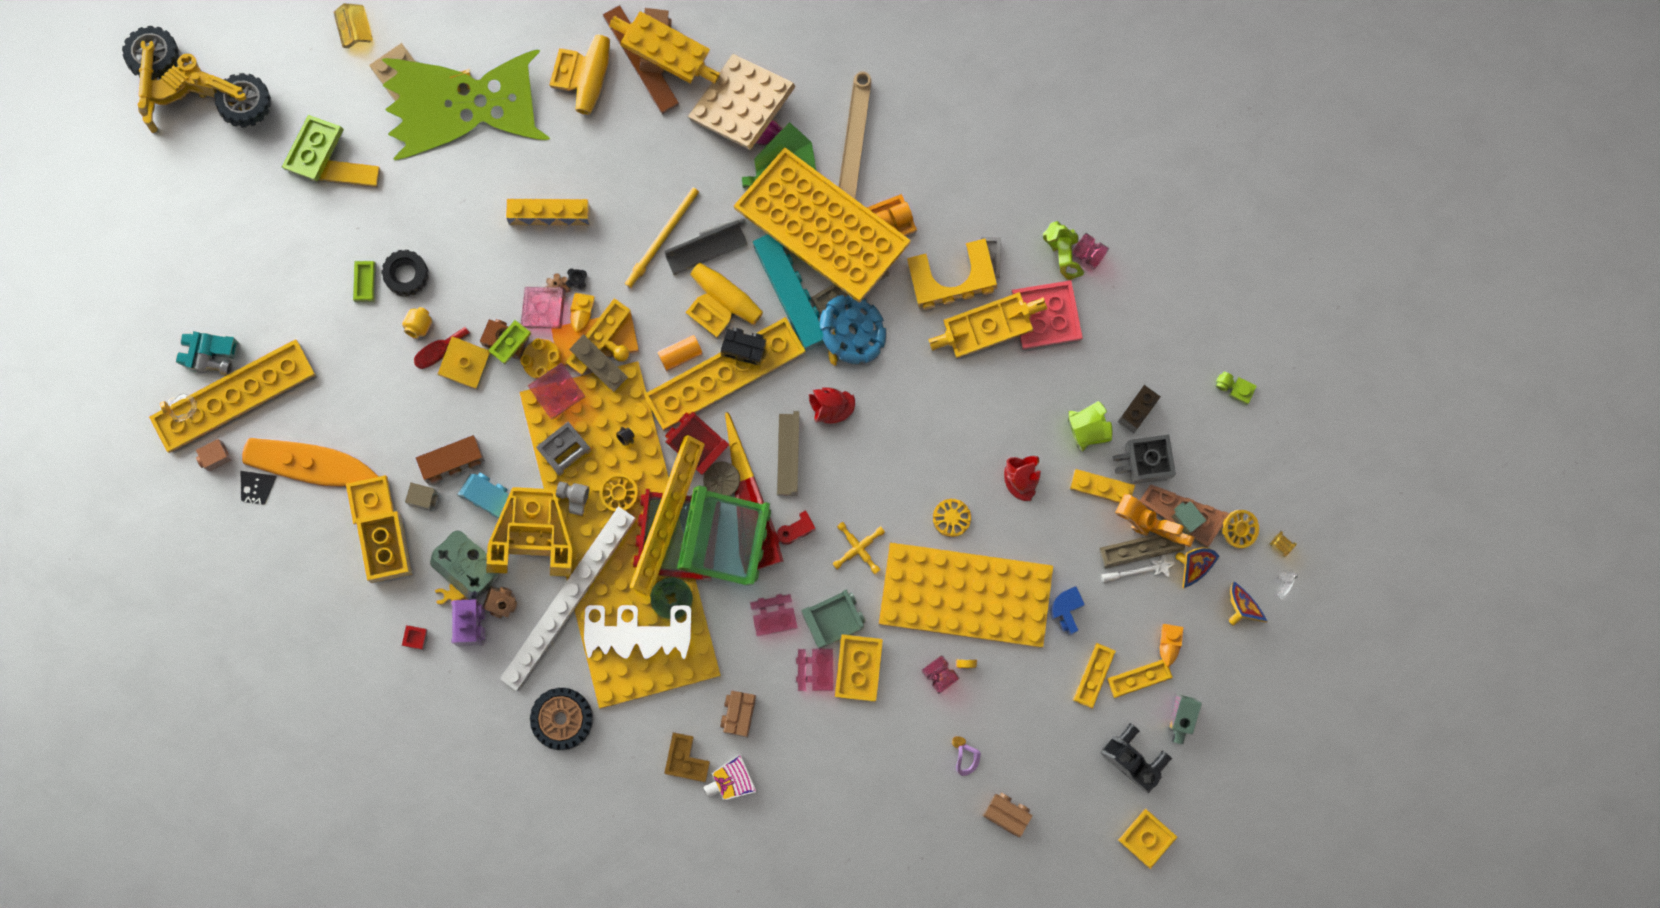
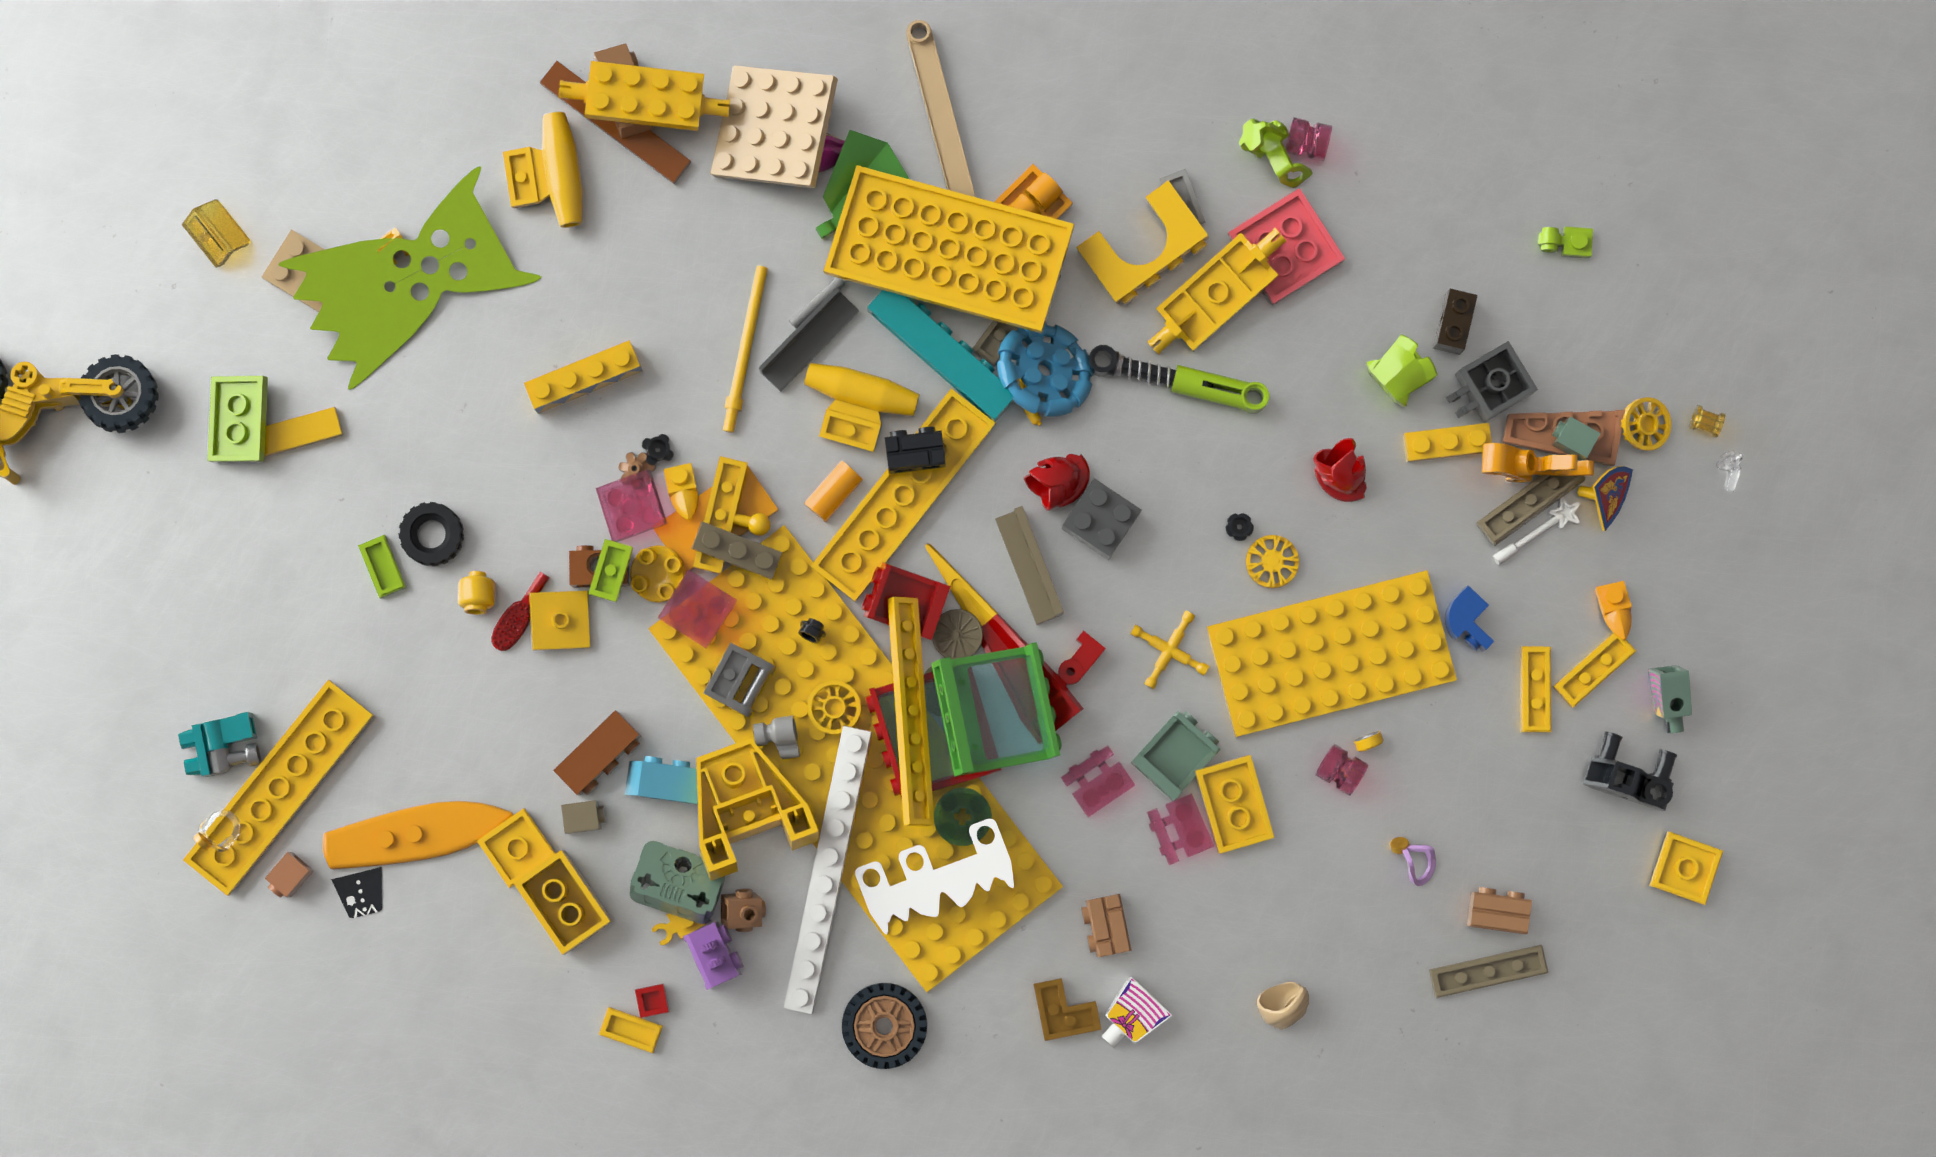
camera: 20 degrees left, 5 degrees up
shield [1229,581,1268,625] -> none
none -> yellow tile [599,1007,663,1053]
none -> dark grey brick [1062,478,1142,560]
none -> piece [1088,345,1269,414]
none -> black plate [1225,513,1254,541]
none -> tan hair [1257,982,1309,1030]
none -> dark tan tile [1429,945,1548,998]

